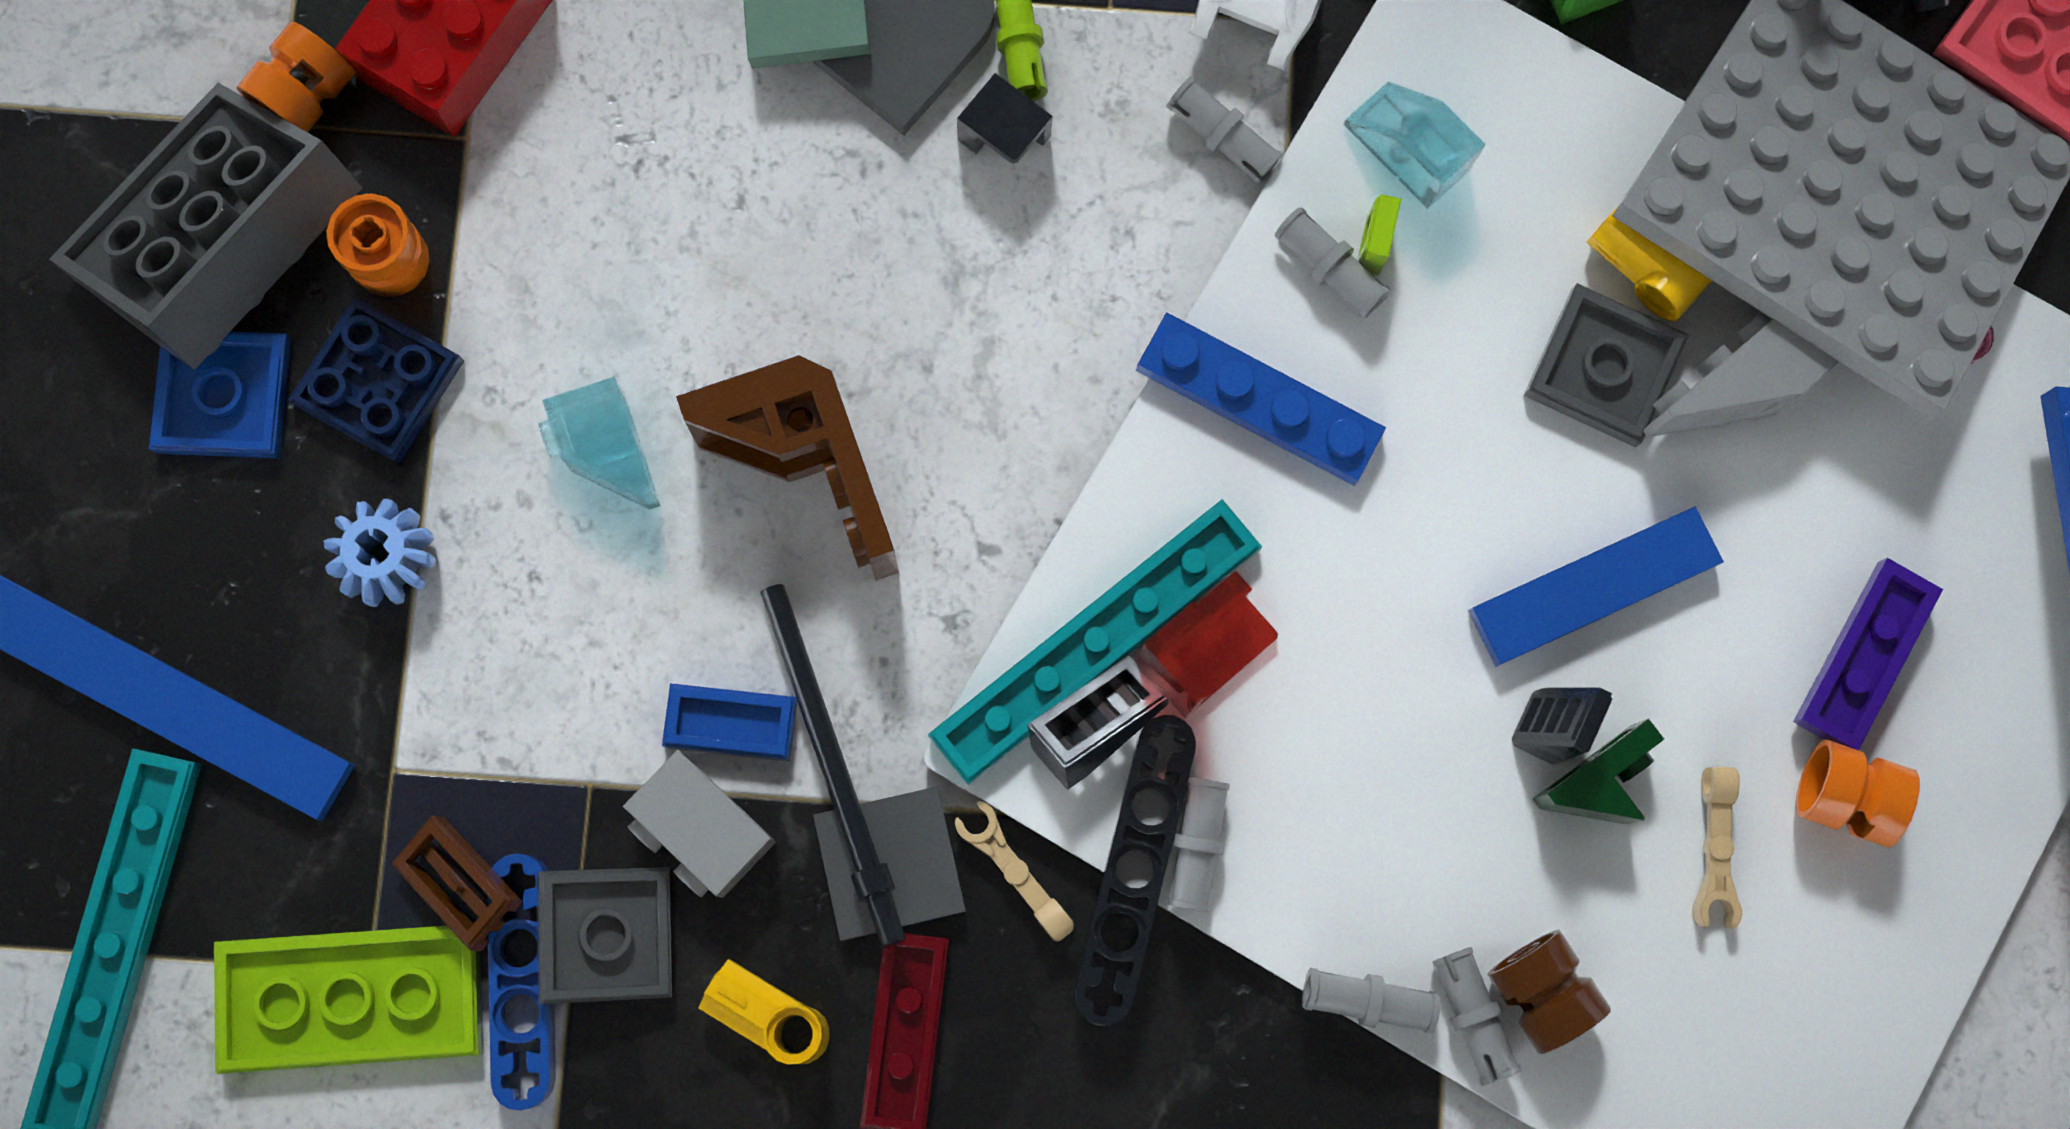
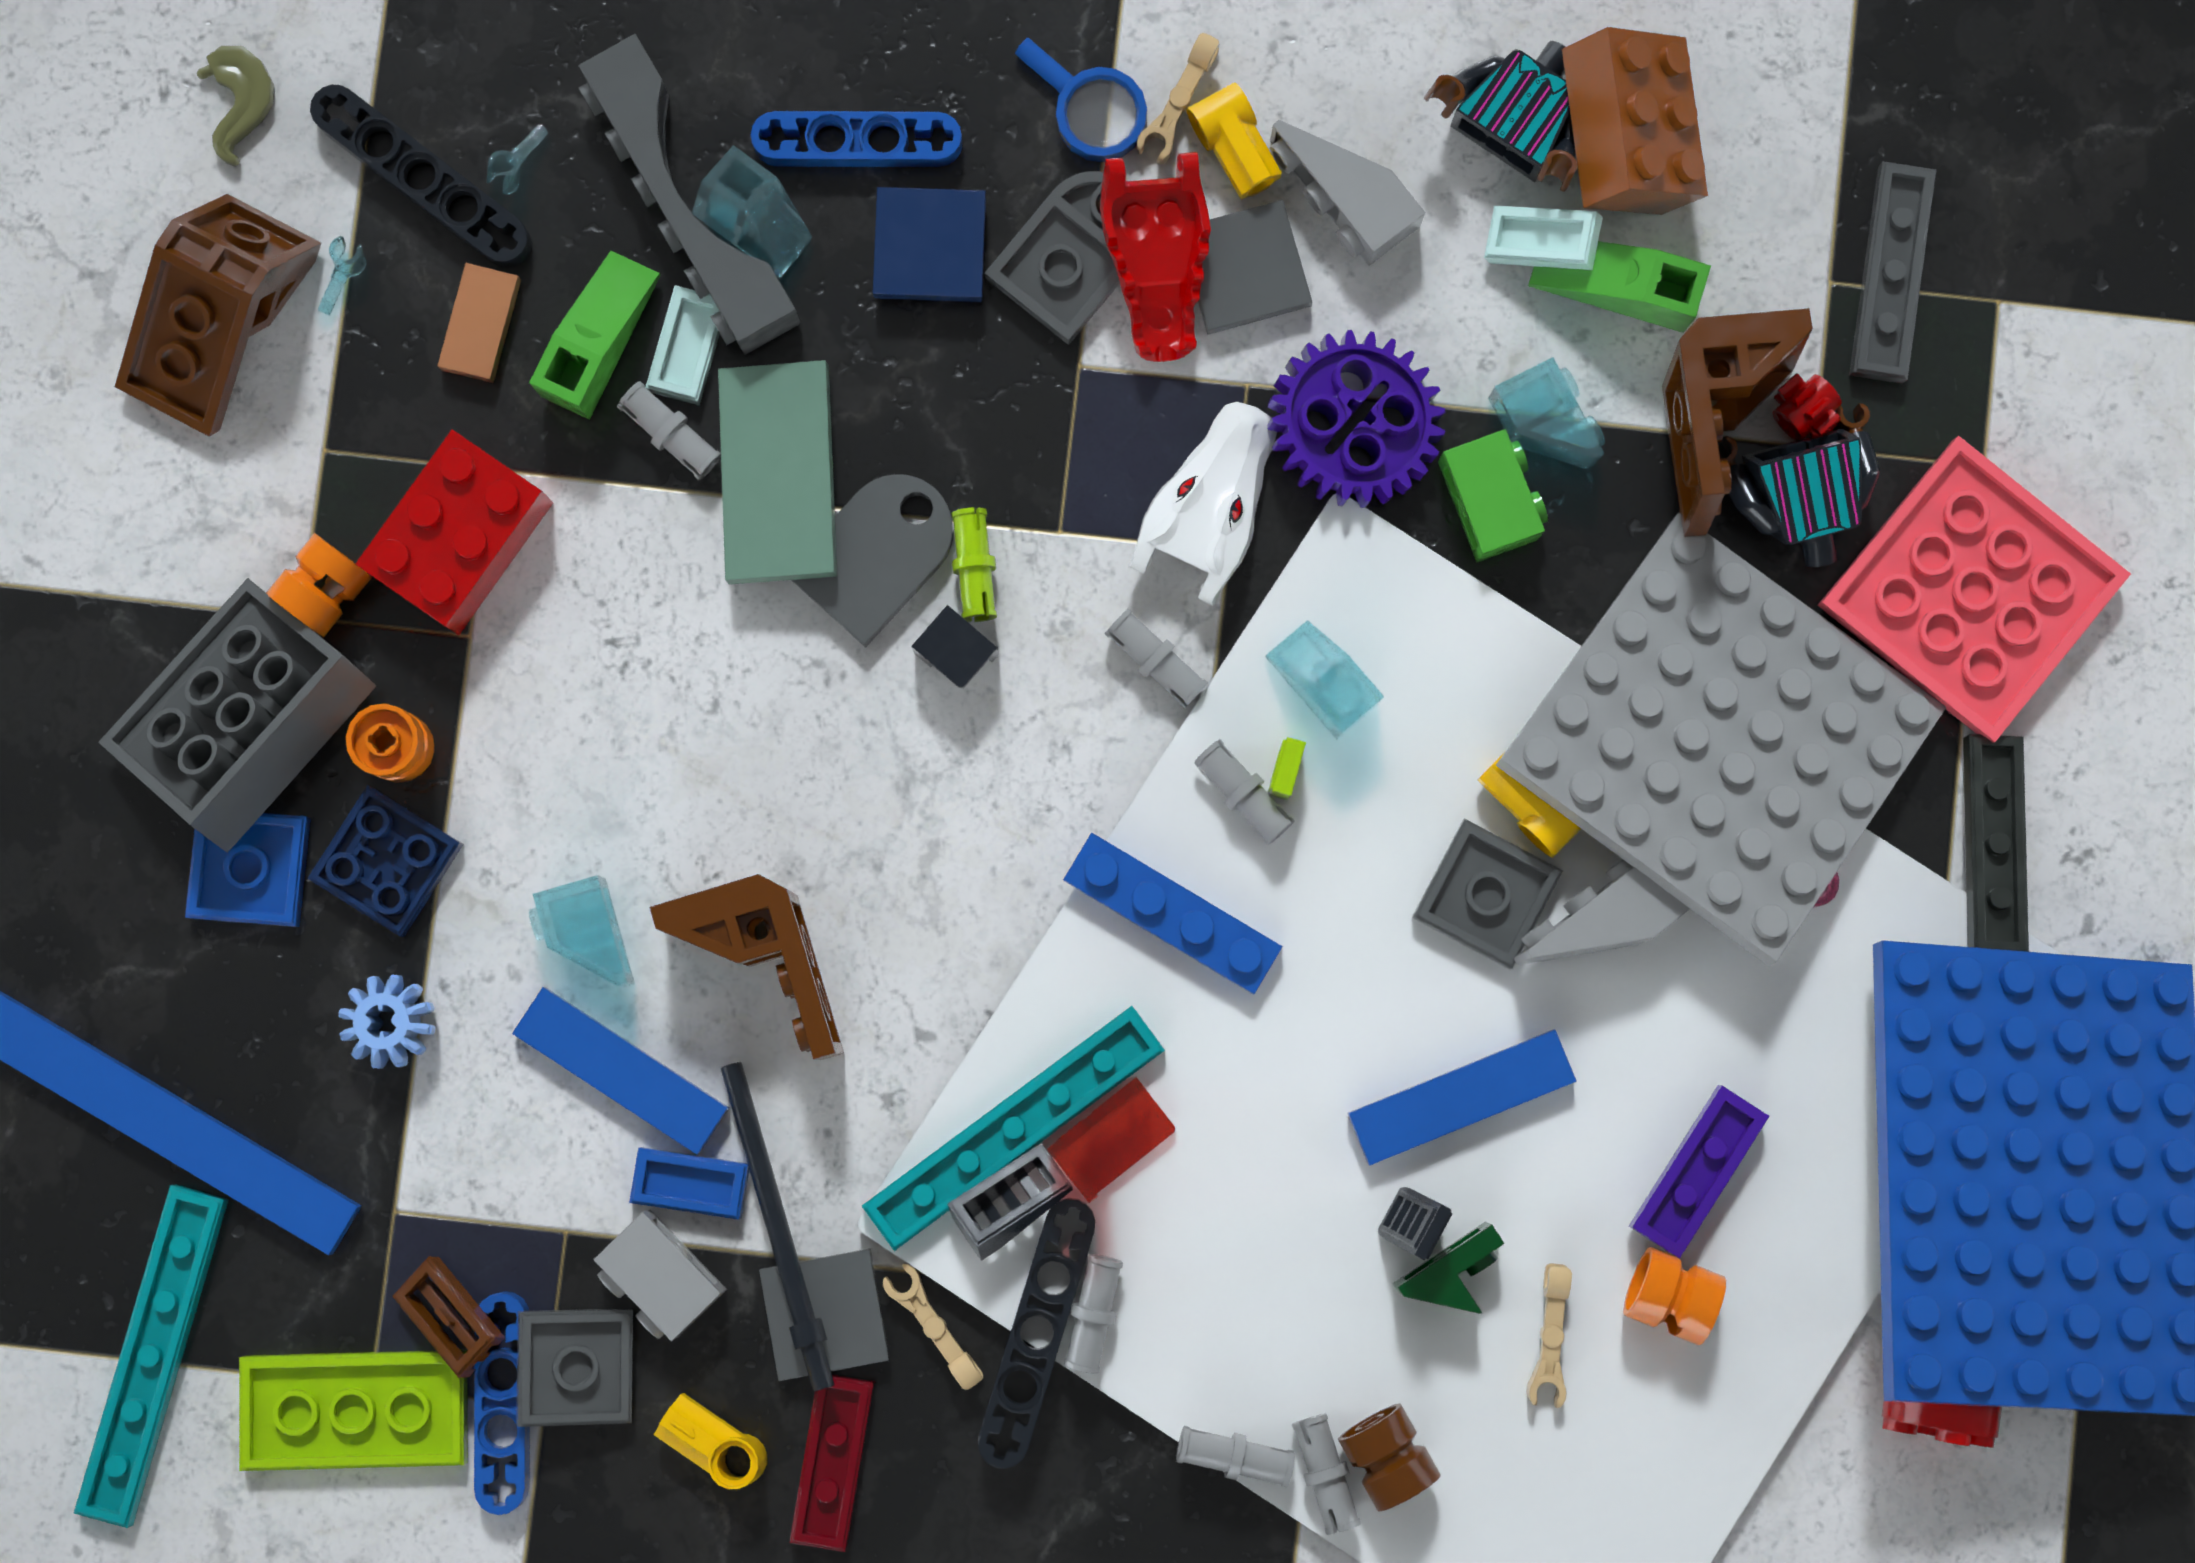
camera: 10 degrees right, 5 degrees up
none -> blue tile [512,987,730,1155]

